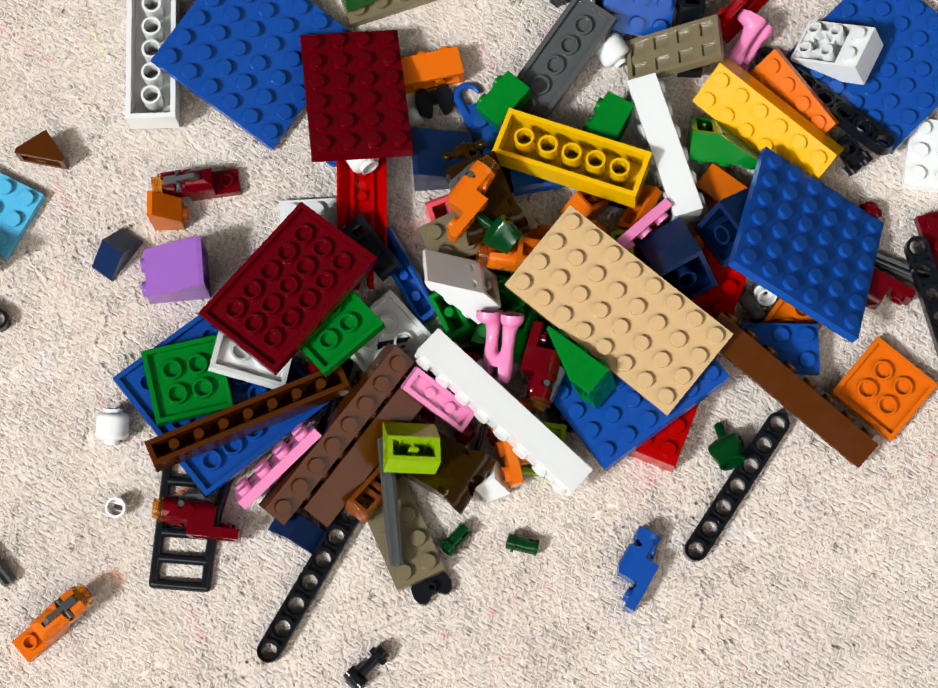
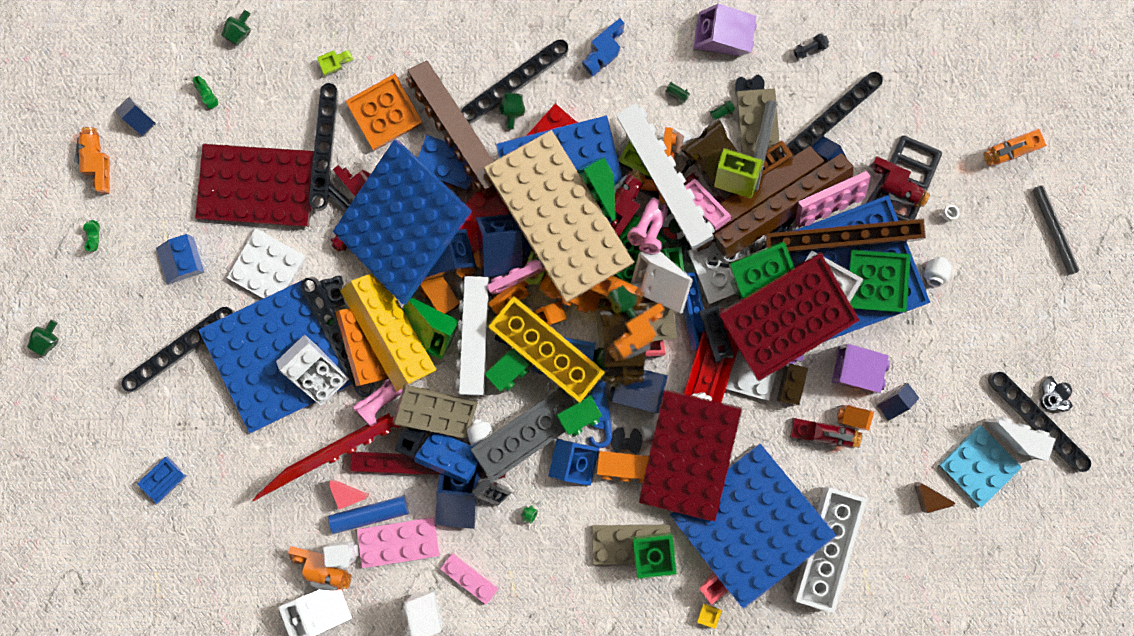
camera: 160 degrees left, 10 degrees up
none -> blue slope [548,438,599,486]
none -> slope [693,3,757,56]
none -> dark brown brick [776,363,808,406]

